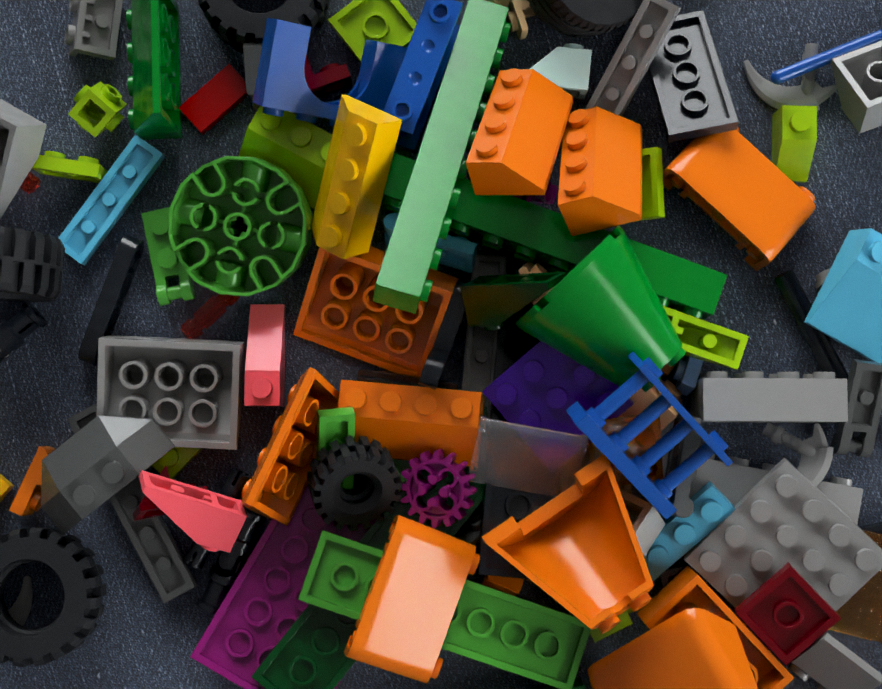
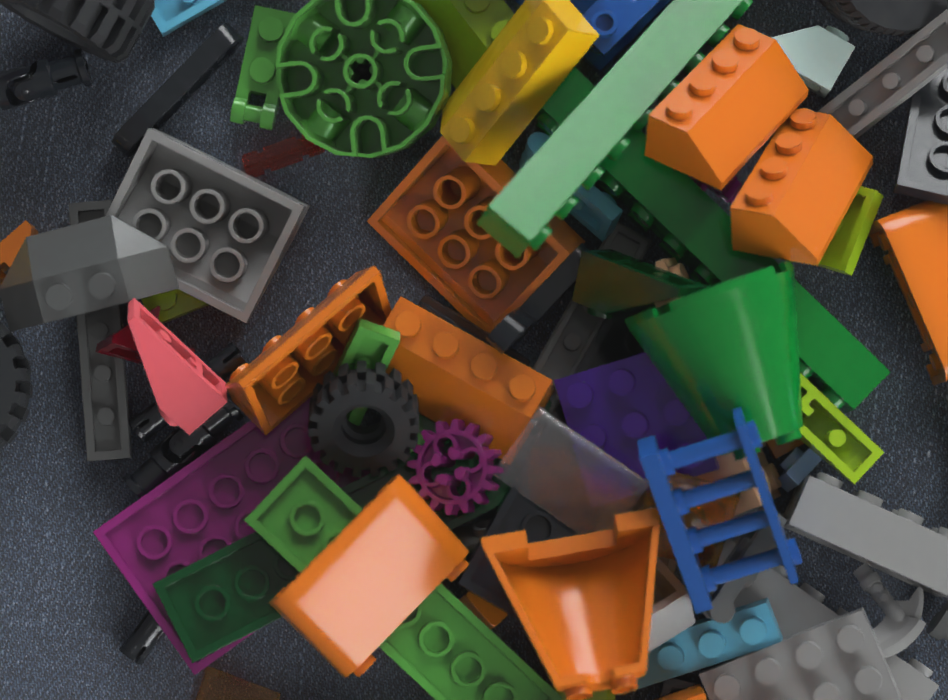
camera: 20 degrees right, 0 degrees up
coral slope [244,304,285,407] -> none

